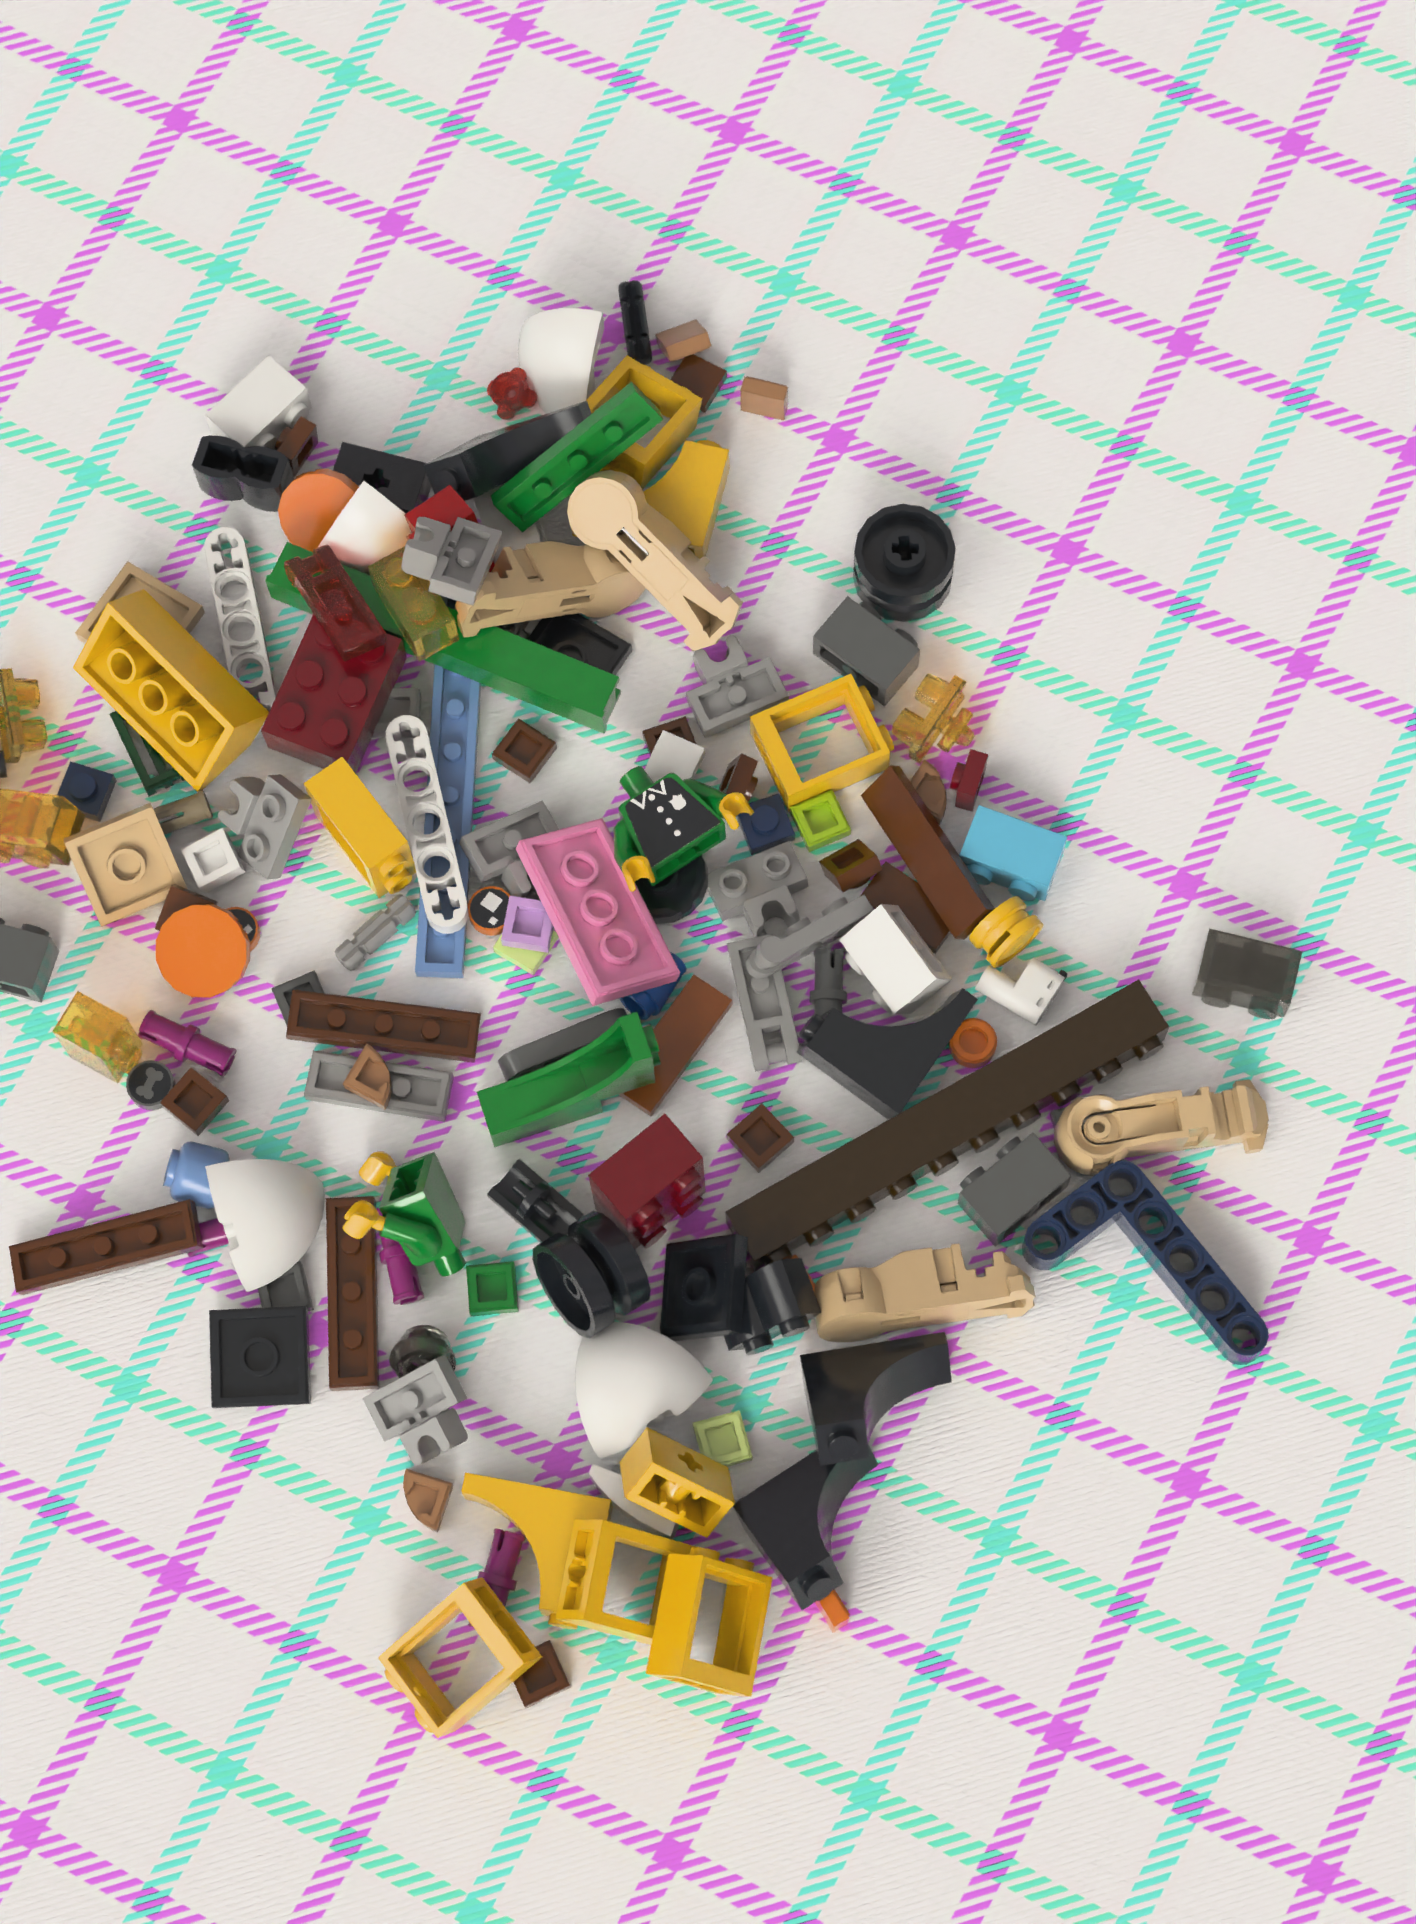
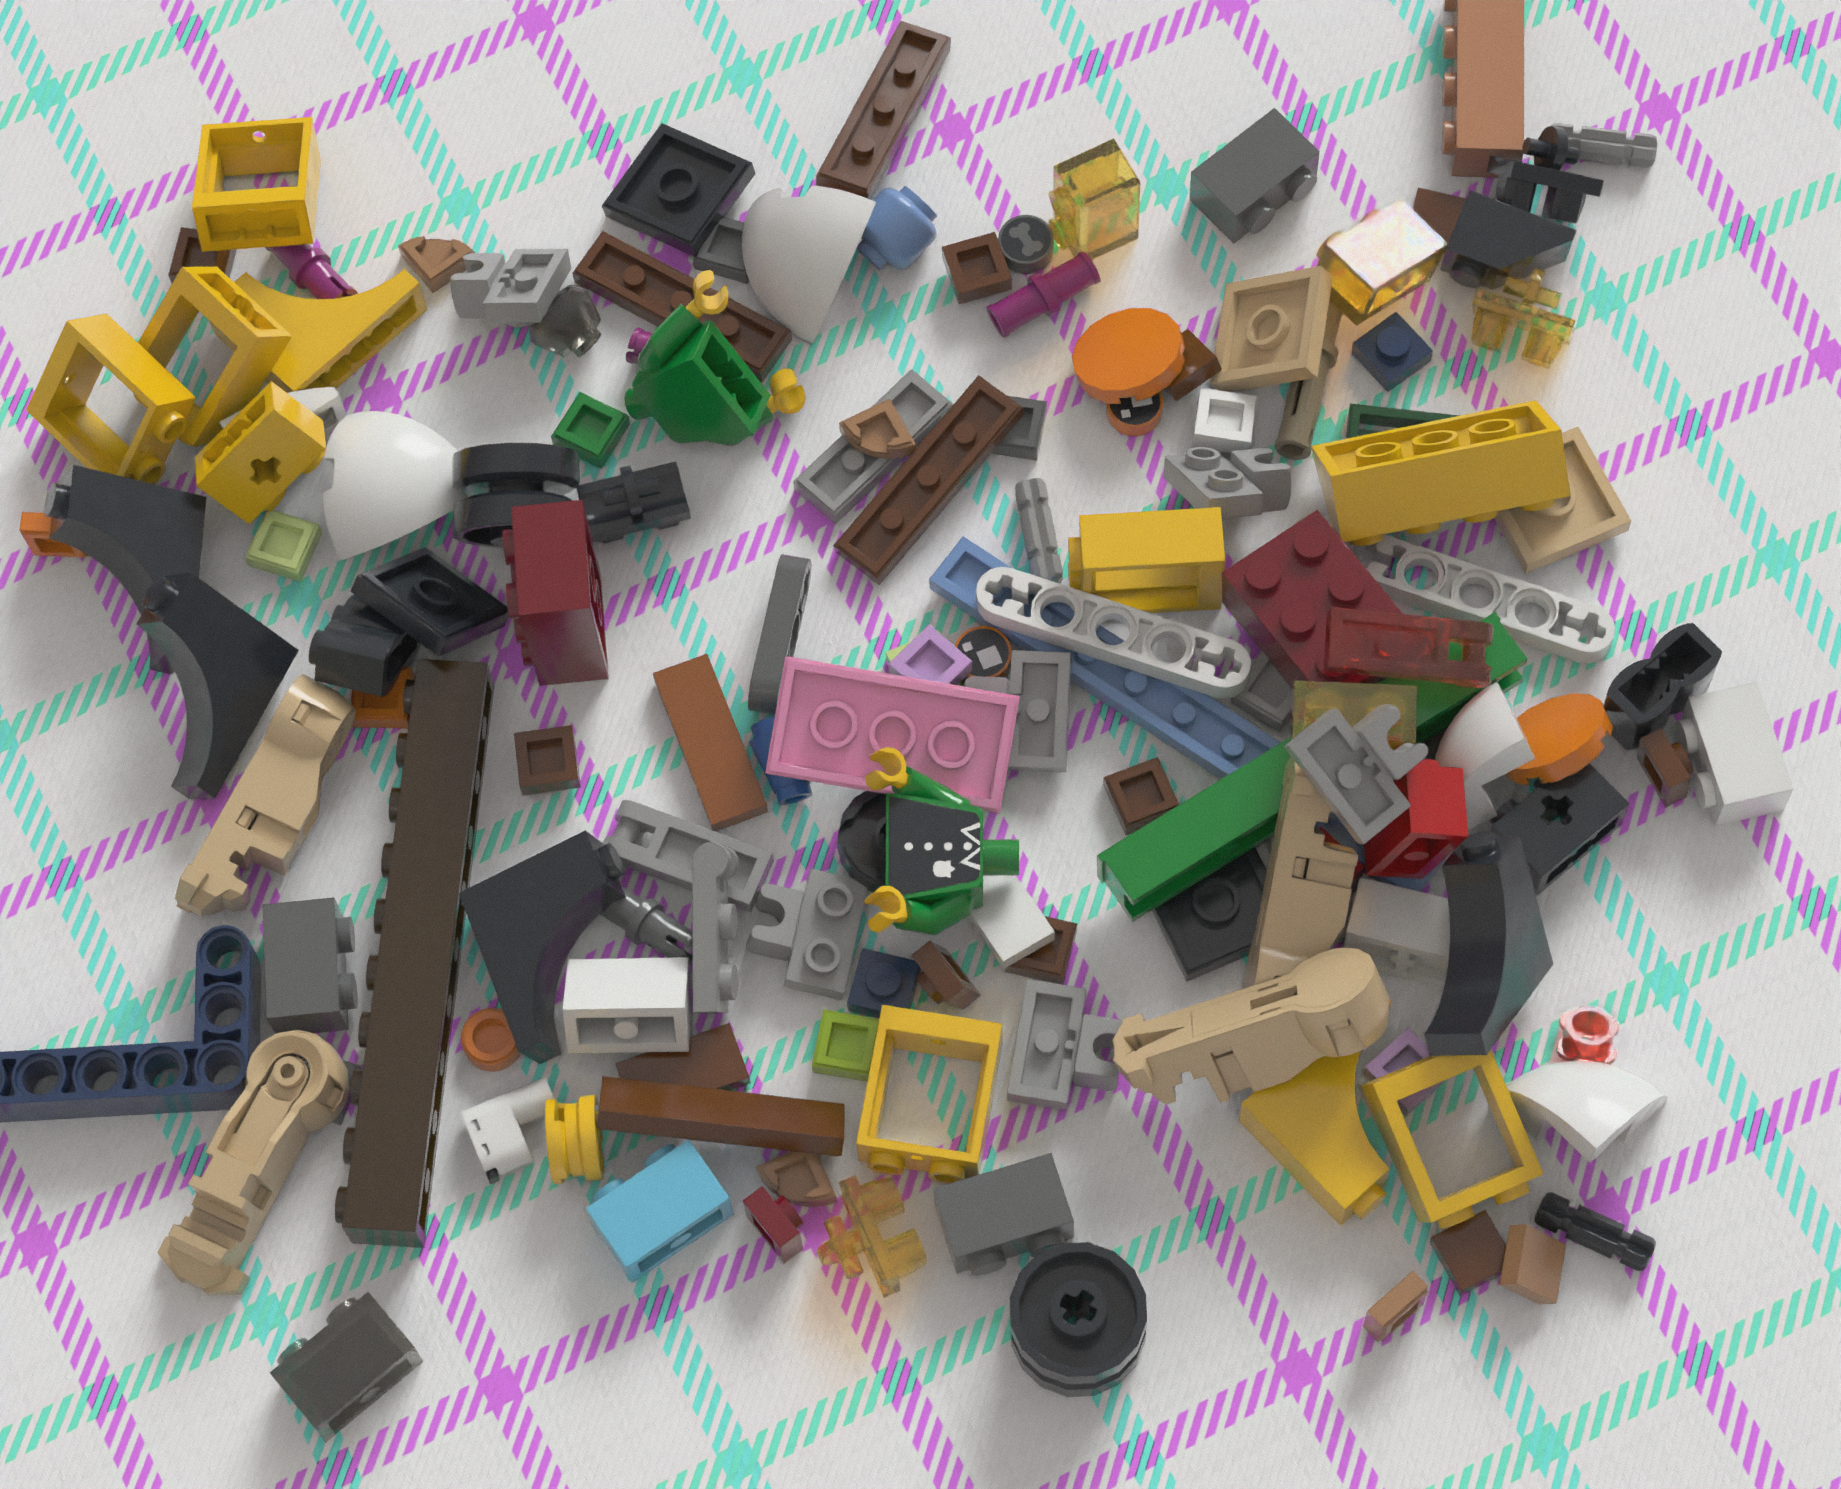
camera: 125 degrees right, 5 degrees down
green arch [477,1012,661,1148] -> none
green plate [491,382,663,533] -> none
reddish brown plate [819,839,883,892] -> none

